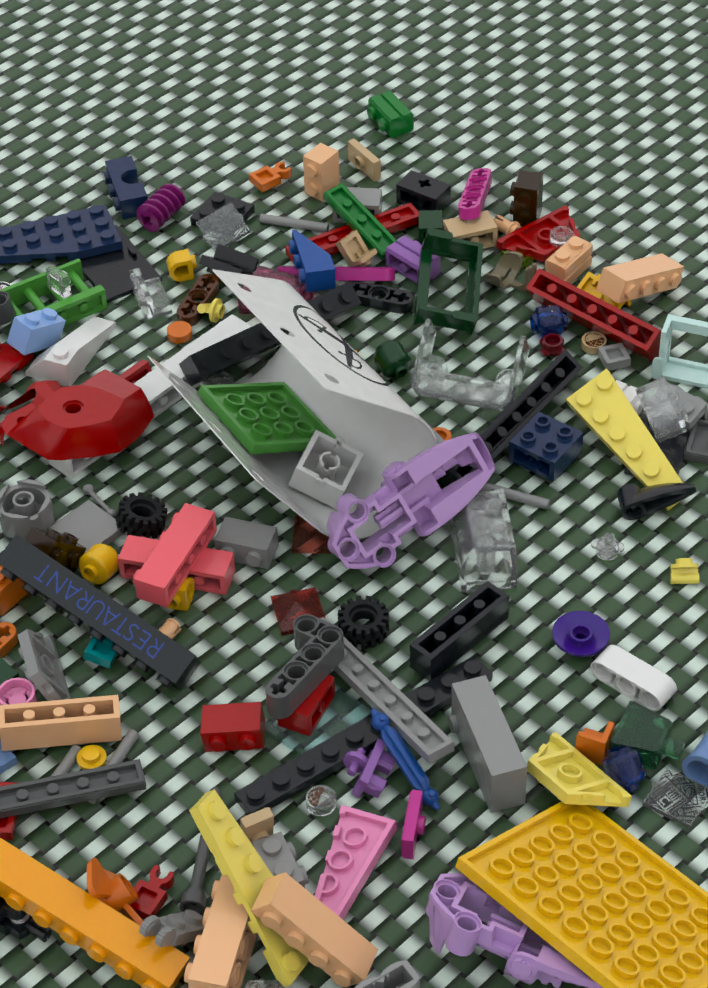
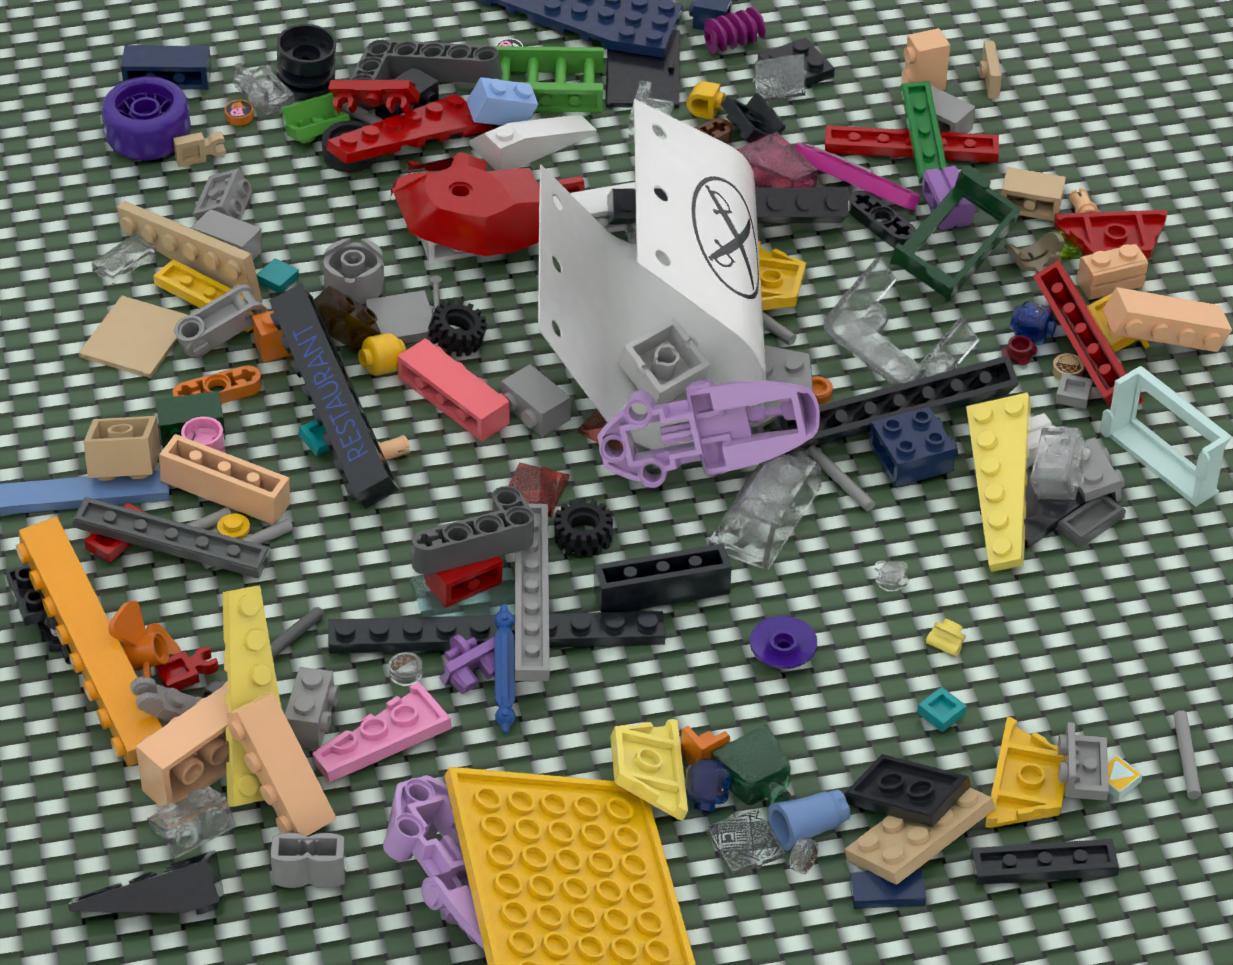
camera: 30 degrees right, 0 degrees up
light grey wing [17,629,71,701] -> none
clear plate [46,265,72,298] -> none
coral brick [133,503,217,608] -> none
yellow plate [167,577,195,611] -> none
bright green plate [198,382,339,455] -> none
red brick [200,702,266,752] -> none
tan plate [240,807,274,844] -> none
orange plate [249,161,292,192] -> none
light grey bar [259,214,329,232] -> none
blue slope [288,230,336,293] -> none
tan bracket [335,230,378,267] -> none
green brick [367,91,414,138] -> none
dark green head [374,340,411,378] -> none
black brick [396,170,451,211] -> none
dark pink plate [401,790,426,860] -> none
dark green brick [419,210,443,245] -> none
light grey brick [448,675,527,813] -> none
dark pink beam [458,168,492,220] -> none
dark brown brick [510,170,544,226] -> none
clear tile [550,226,574,247] -> none
white beam [590,645,677,712] -> none
black piece [617,483,697,520] -> none

